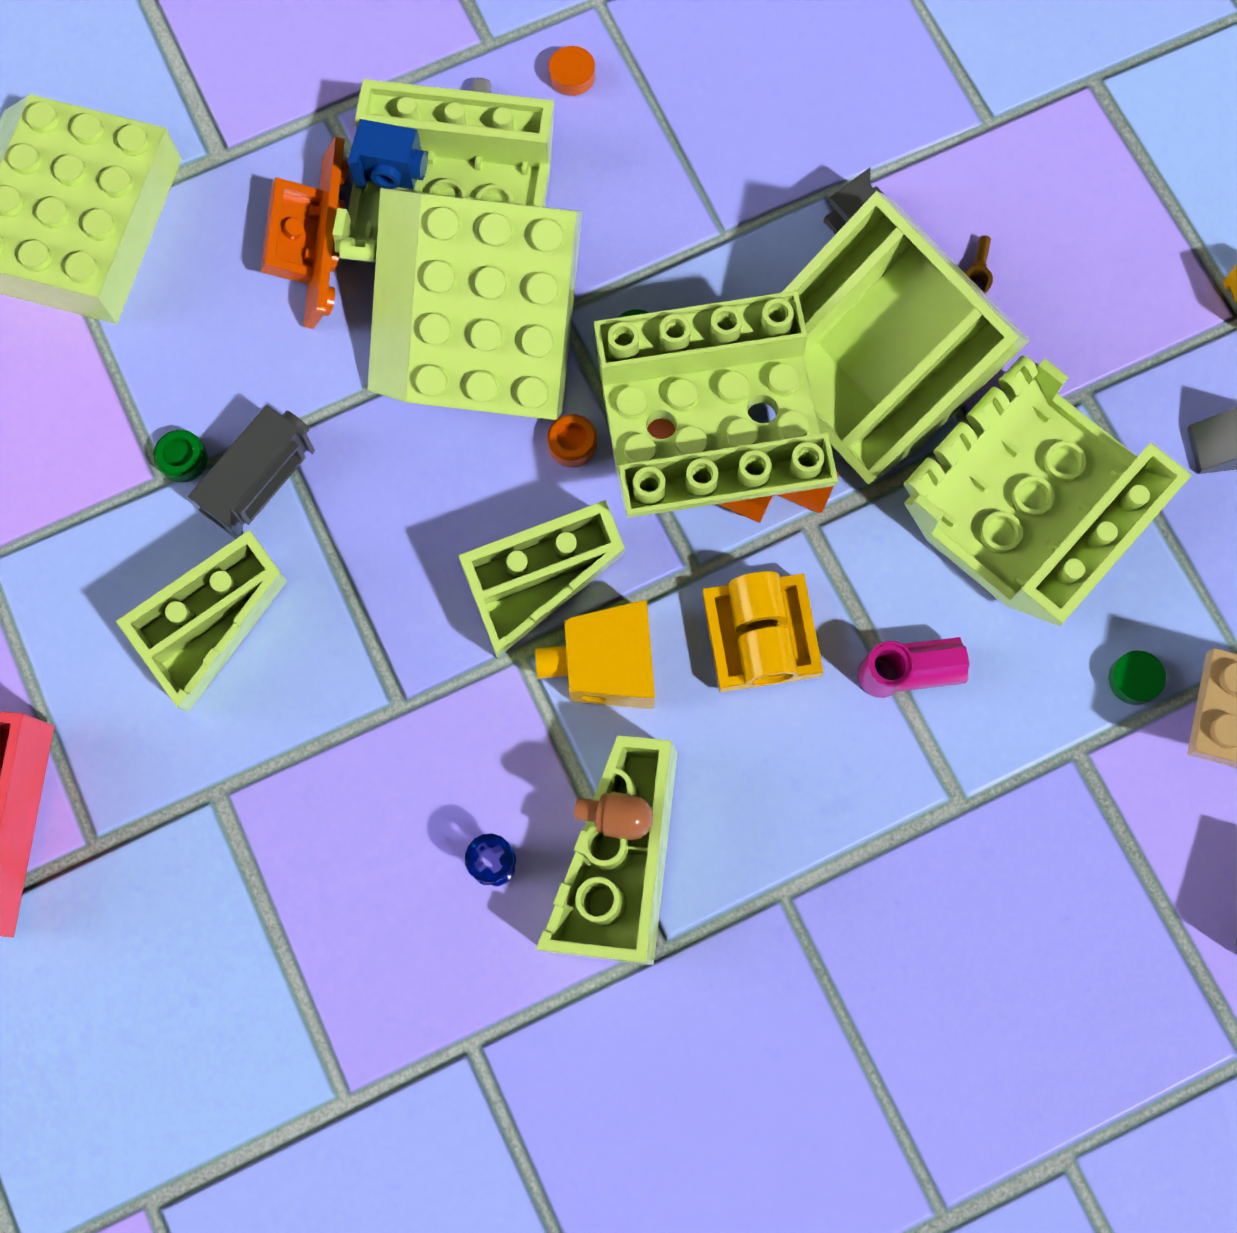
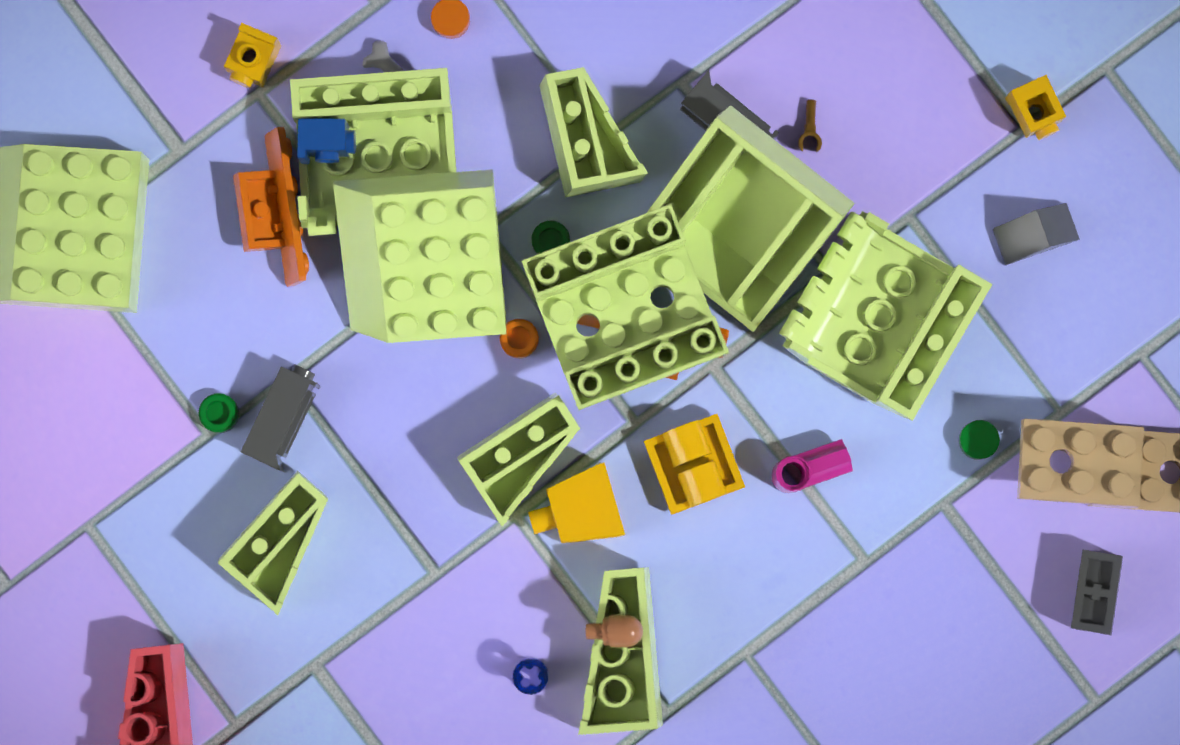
camera: 10 degrees left, 10 degrees up
none -> yellow brick [224,22,282,88]
none -> yellowish green wedge [539,67,648,198]

